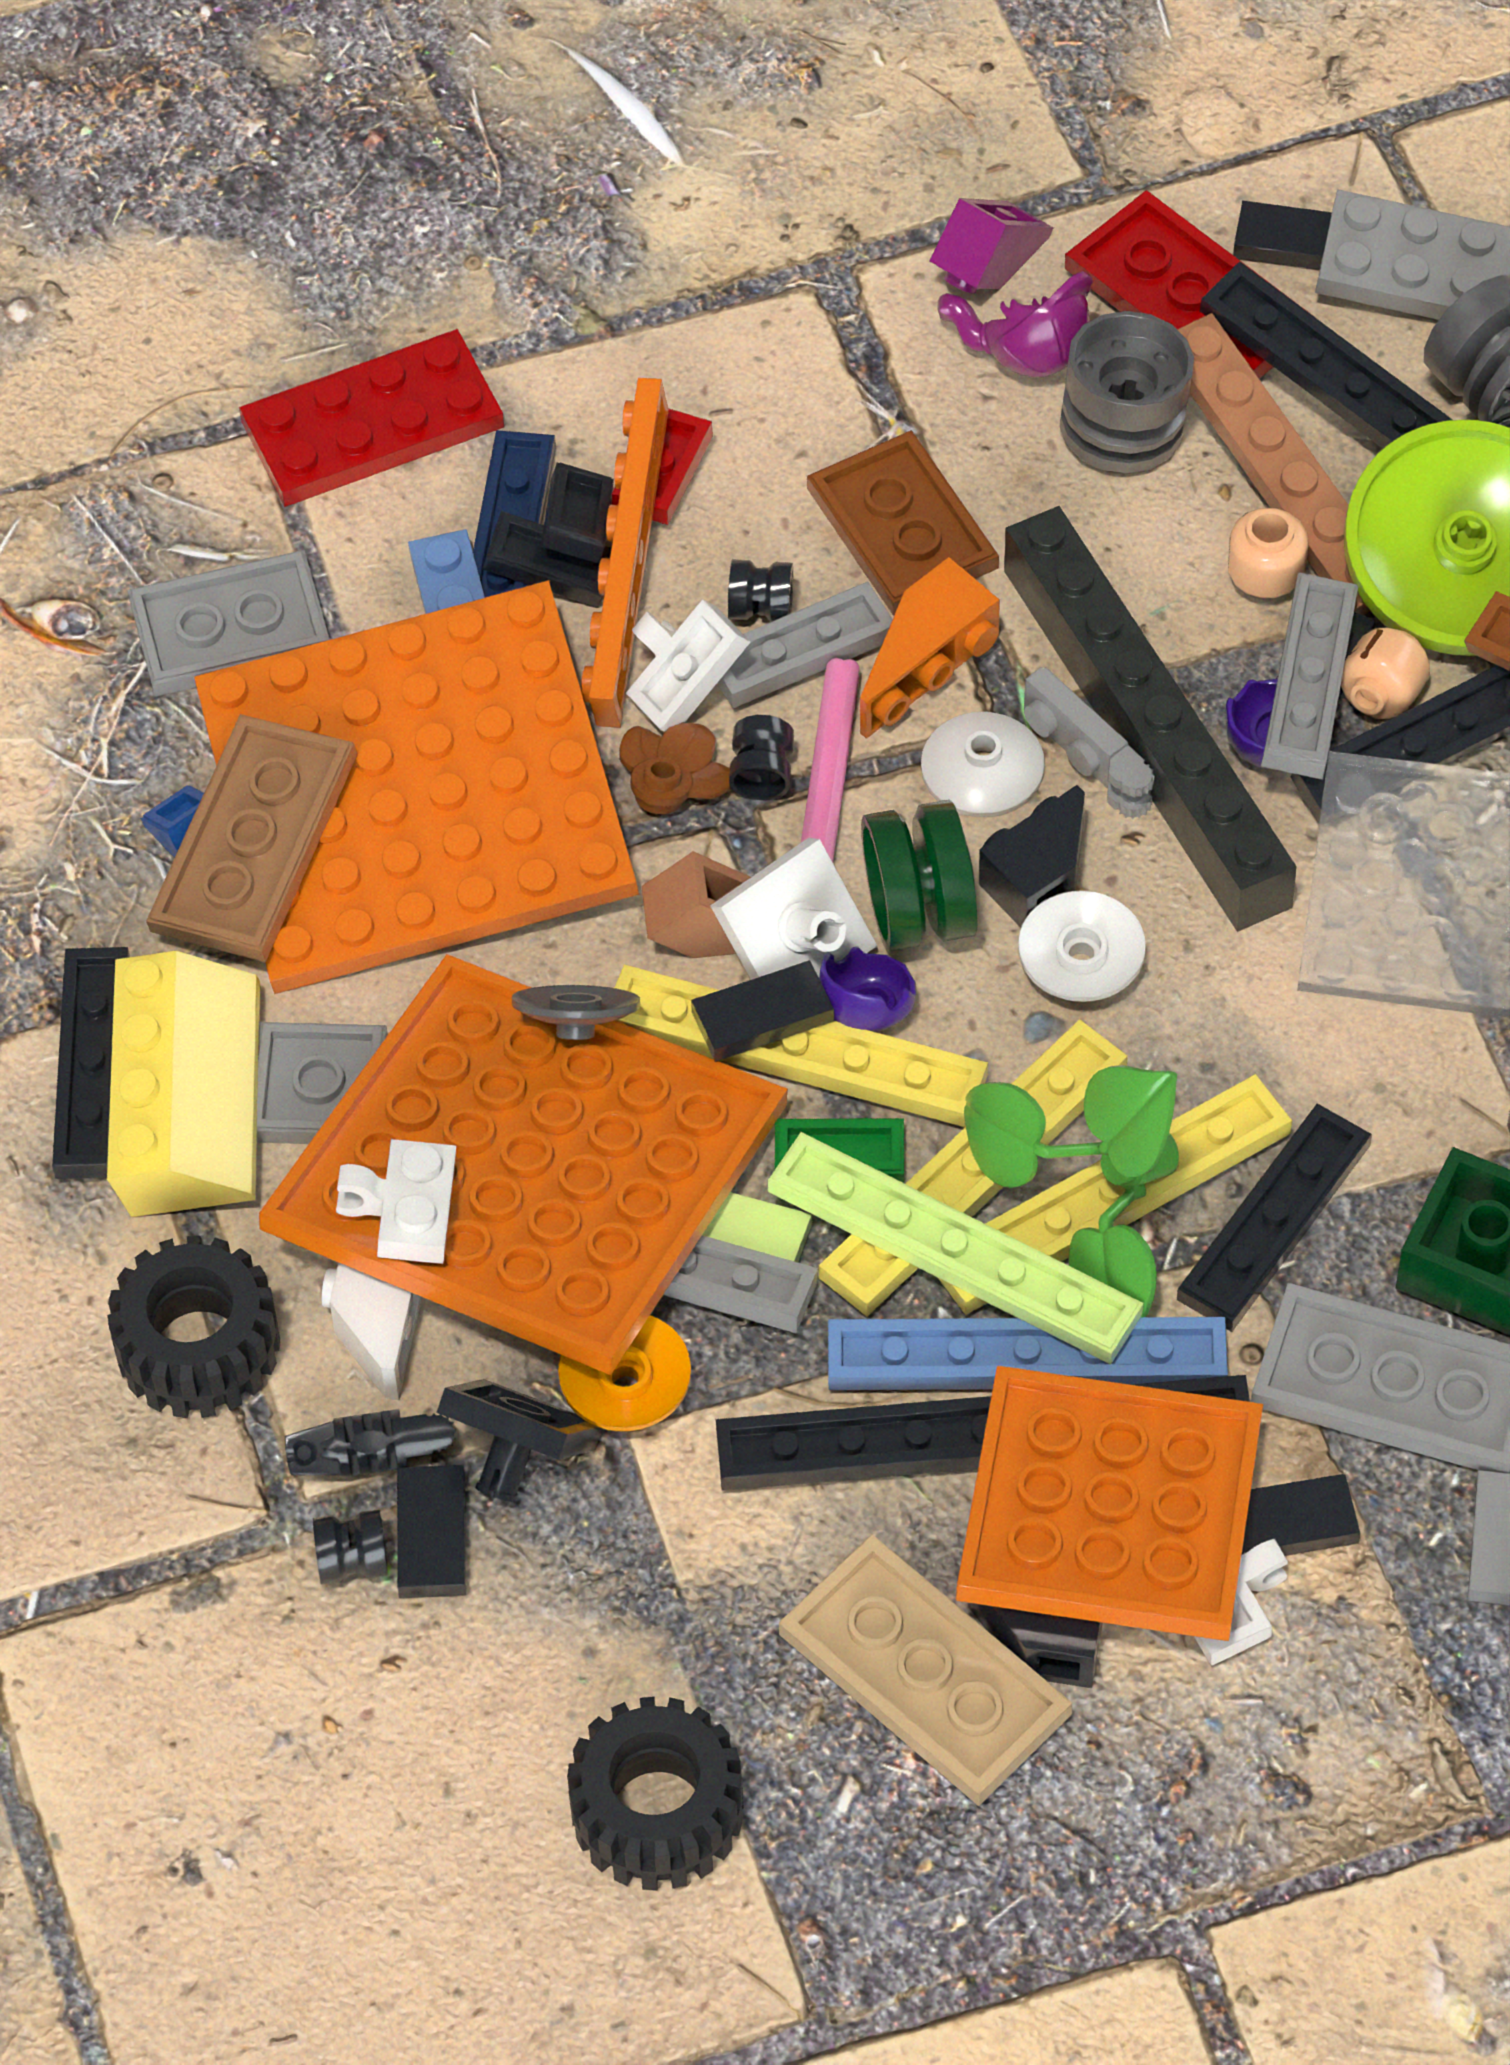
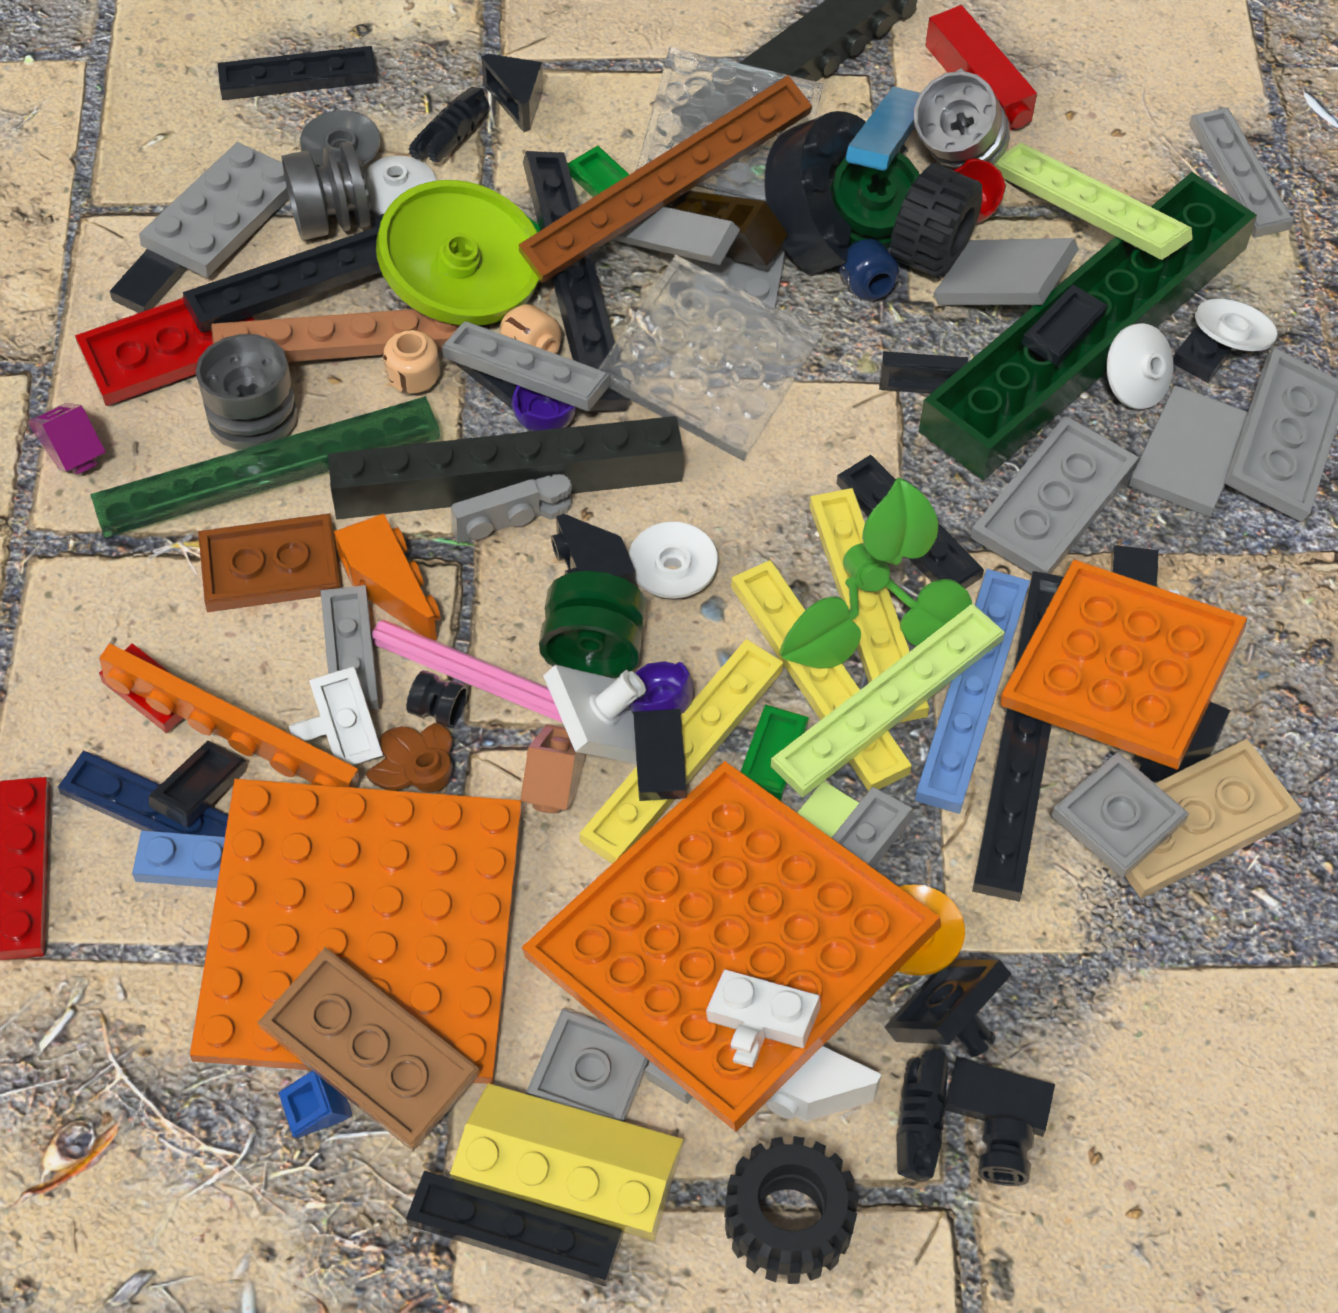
camera: 75 degrees left, 0 degrees up
light grey tile [128,550,330,697] -> none
dark grey dish [512,985,640,1040] -> none
black tile [541,462,614,563] -> none
black tyre [567,1696,744,1890] -> none
black wheel [728,559,794,622] -> none
white dish [921,712,1045,817] -> none
magenta piece [937,271,1093,377] -> none
none -> clear green plate [90,396,440,538]
none -> light grey tile [1051,752,1189,879]

